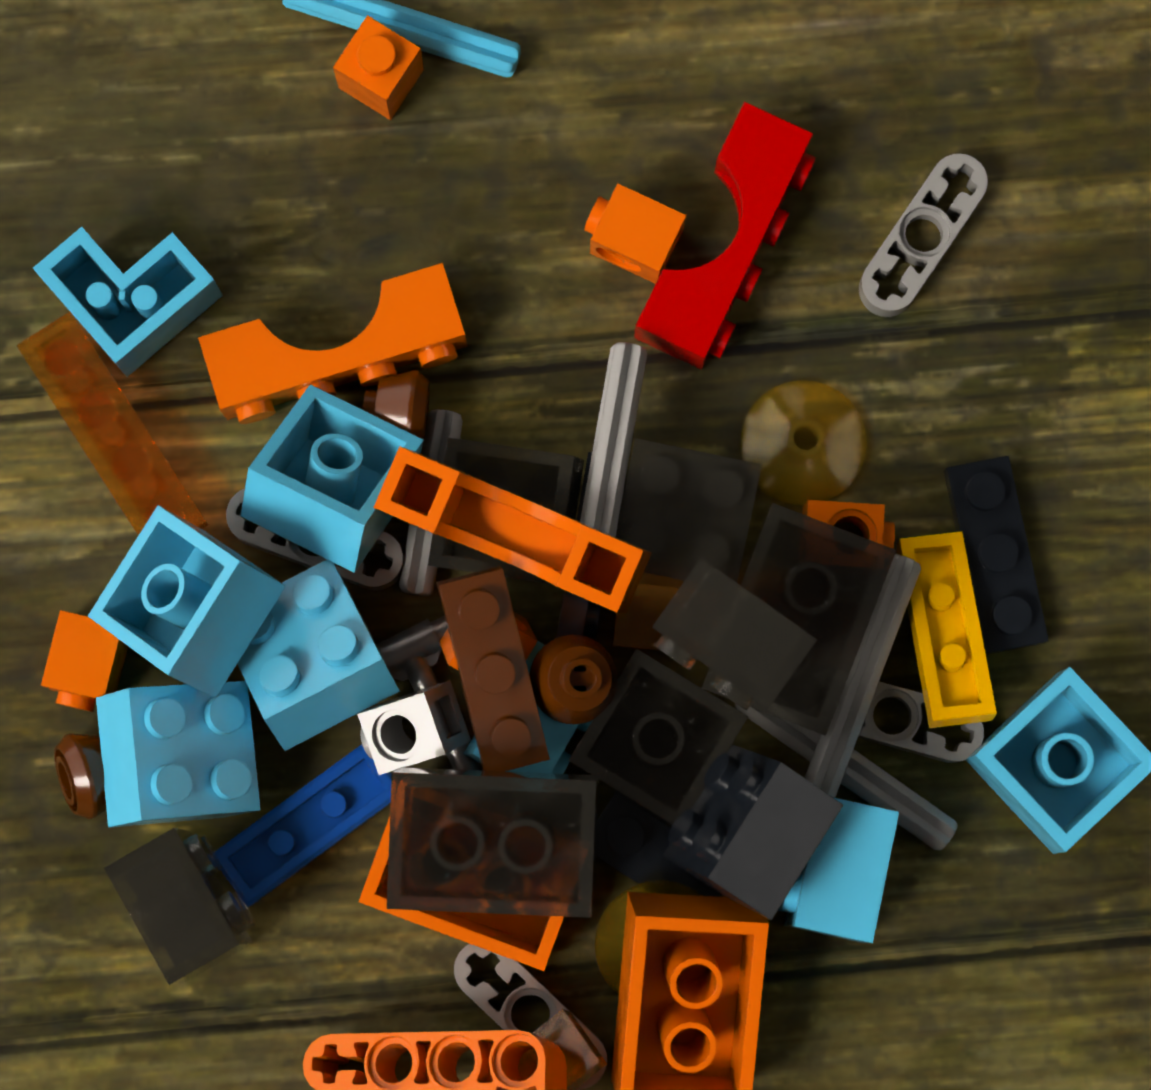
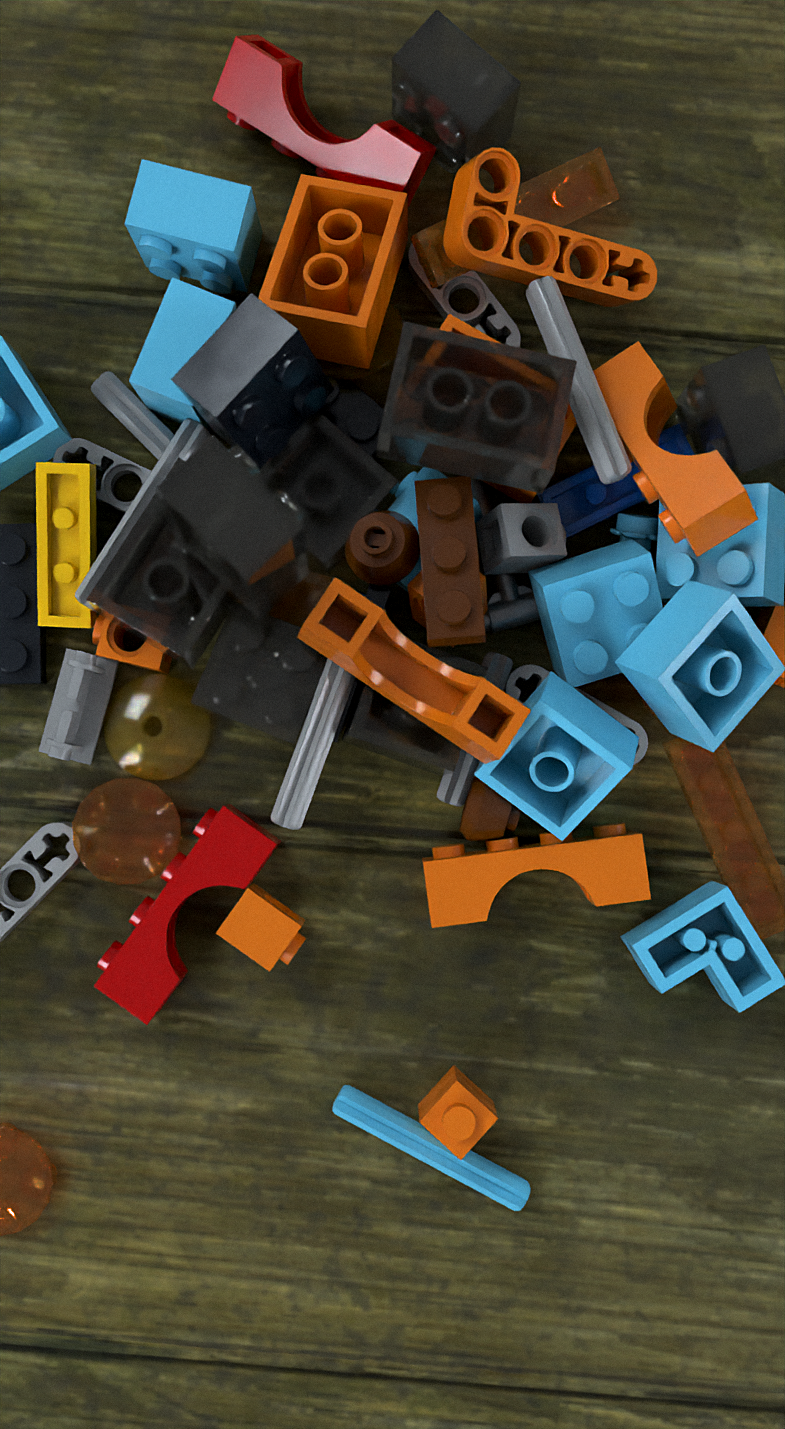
camera: 165 degrees left, 5 degrees up
none -> light grey hinge [39,648,119,765]
none -> clear orange dish [72,778,181,885]
none -> medium azure brick [125,159,263,294]
none -> light grey axle [526,276,632,484]
none -> orange arch [593,341,758,557]
none -> medium azure plate [610,513,658,550]

